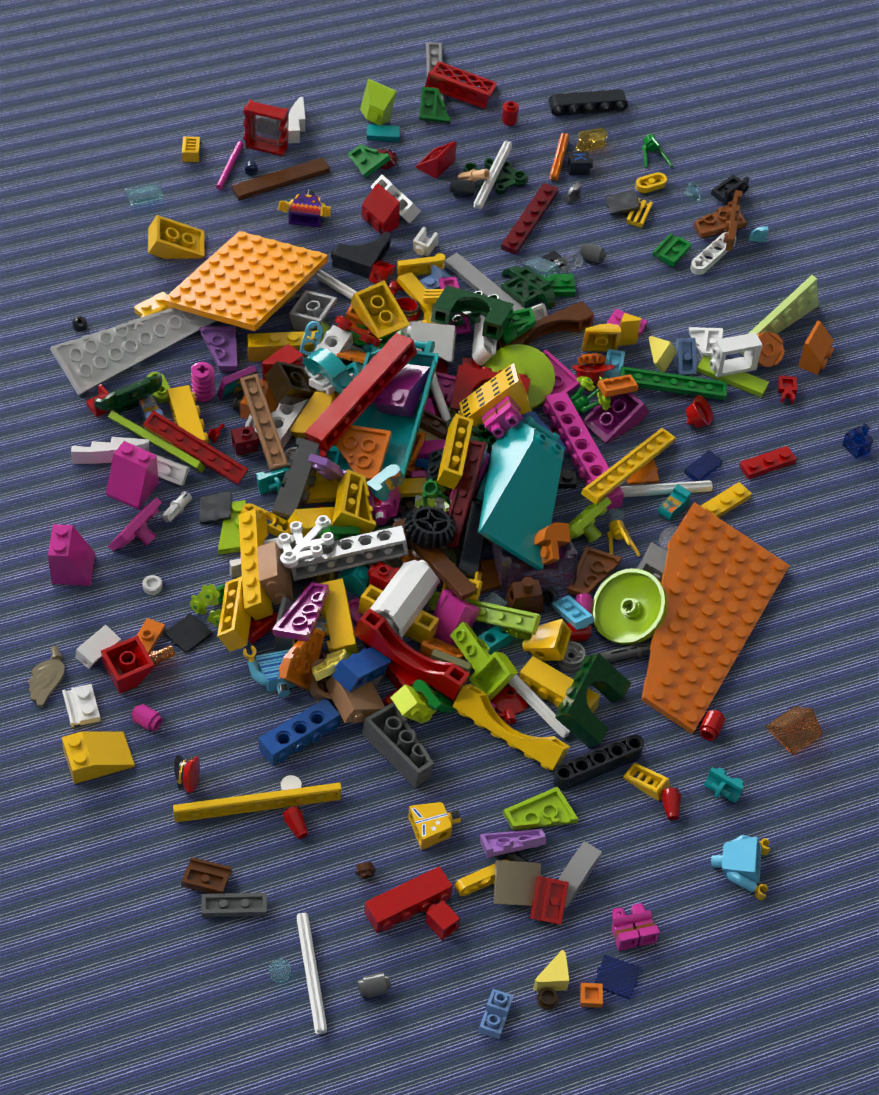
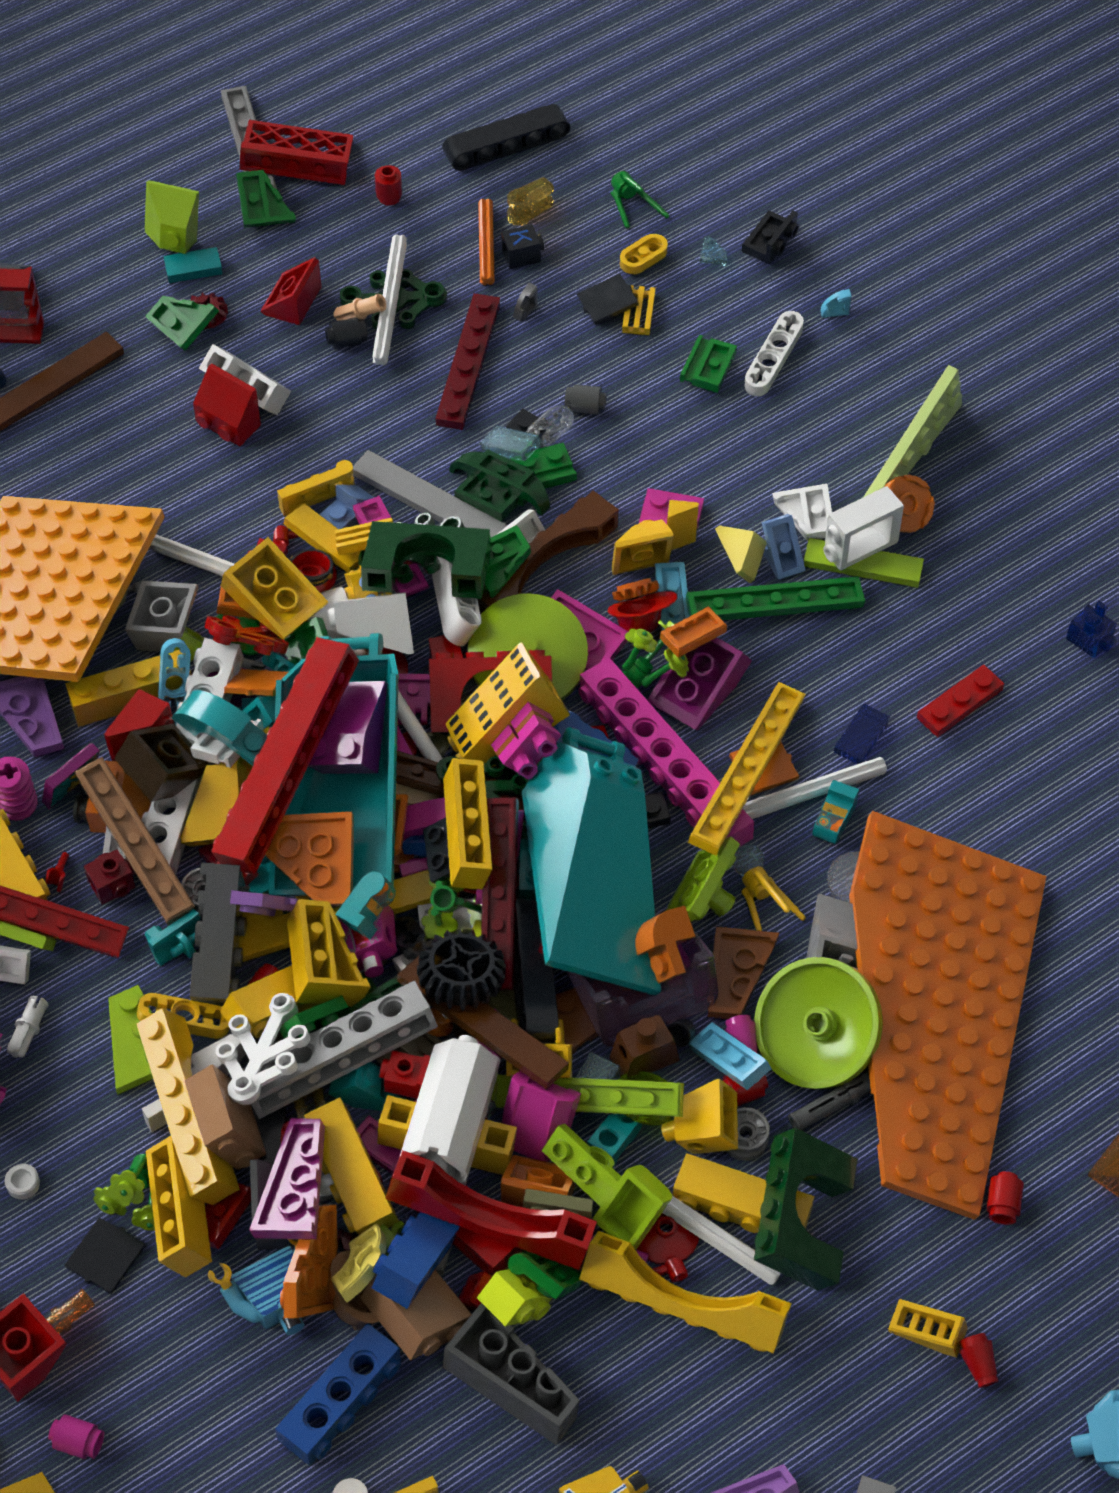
camera: 10 degrees left, 5 degrees up
orange plate [136,618,165,655] -> none
black piece [200,492,232,524] -> none
torso [278,190,331,228] -> none
white slope [288,97,305,143] -> none
black arch [331,232,391,279] -> none
red bracket [369,260,395,284] -> none
white window [413,227,438,256] -> none
lime wing [503,786,578,830] -> none
black beam [553,734,644,791] -> none
red piece [686,395,713,428] -> none
dark orange wing [693,200,747,238] -> none
yellow plate [701,482,752,518] -> none
teal hips [704,767,744,804] -> none
dark orange wing [723,190,742,251] -> none
red plate [778,375,797,404] -> none
orange slope [798,321,834,375] -> none

